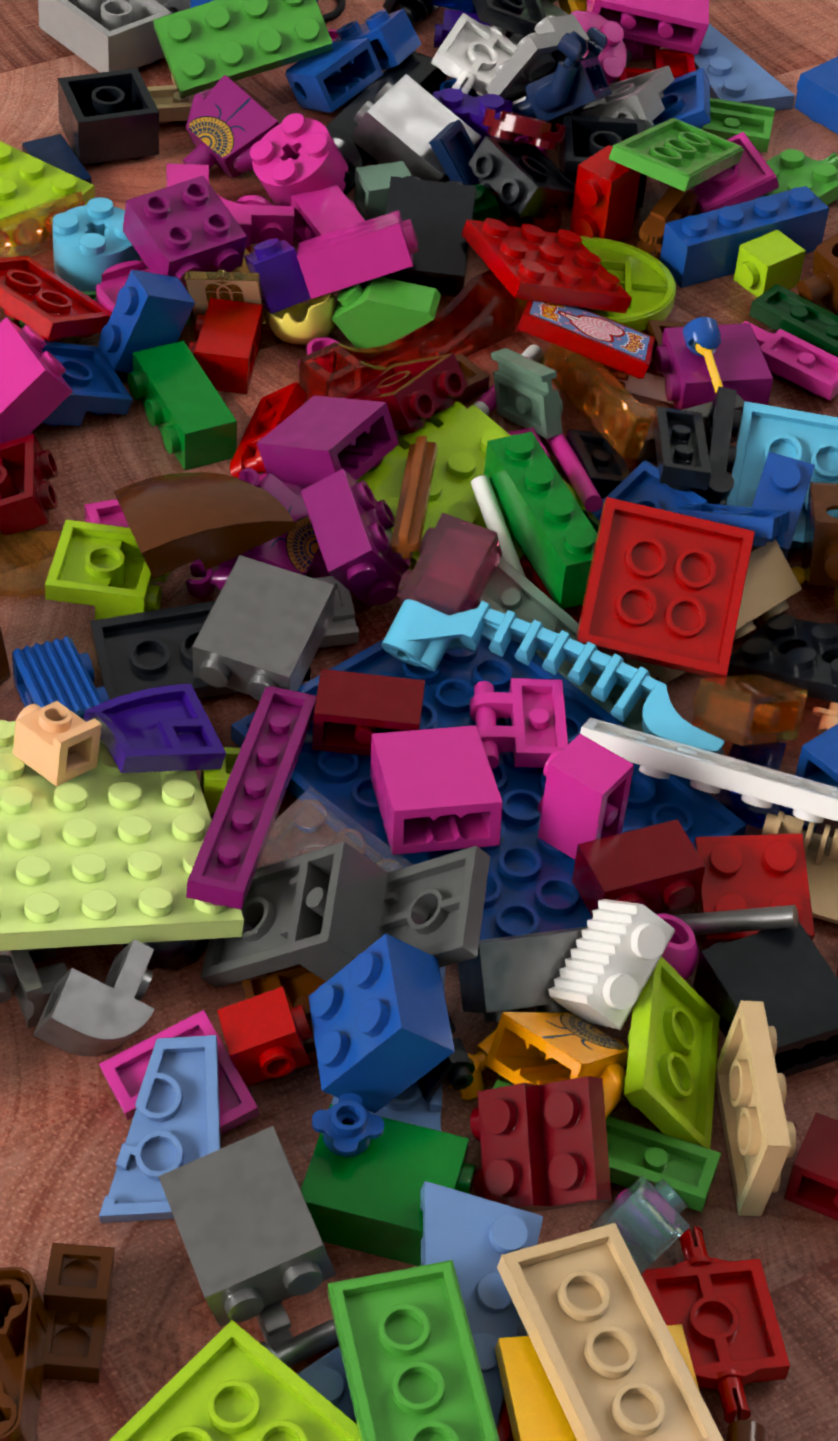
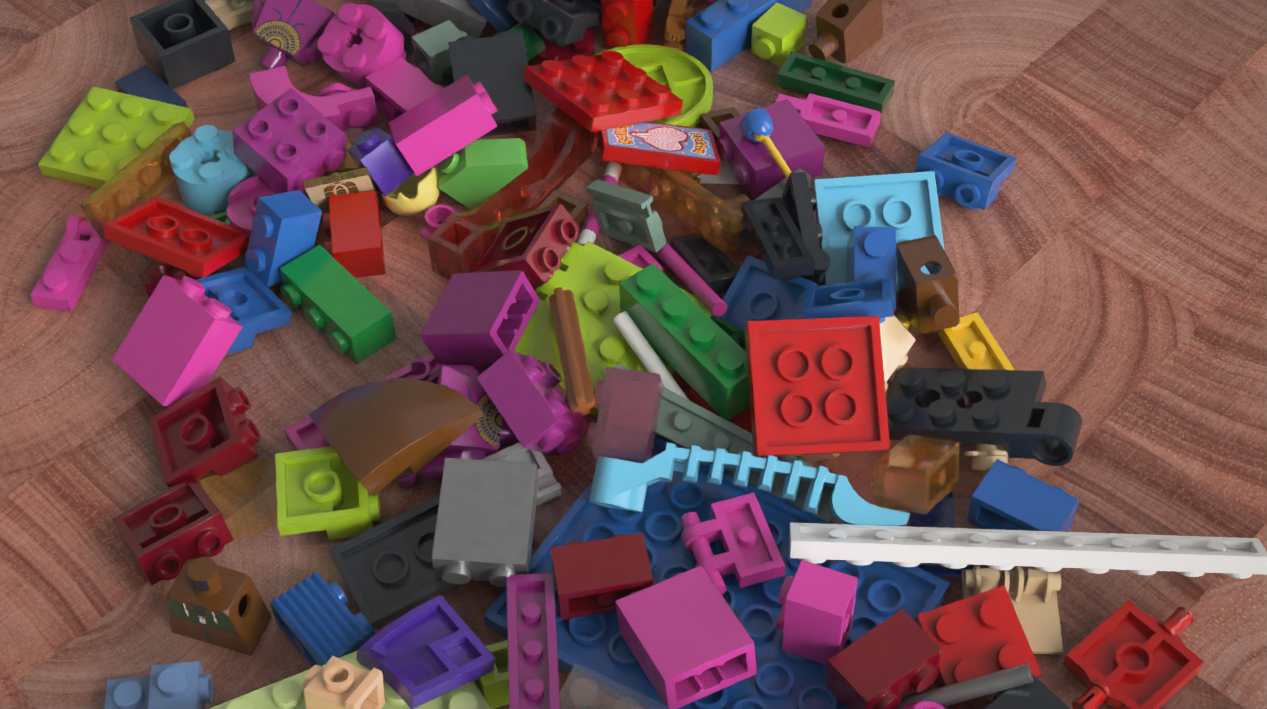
camera: 10 degrees left, 5 degrees up
red plate [230,381,307,478] -> none

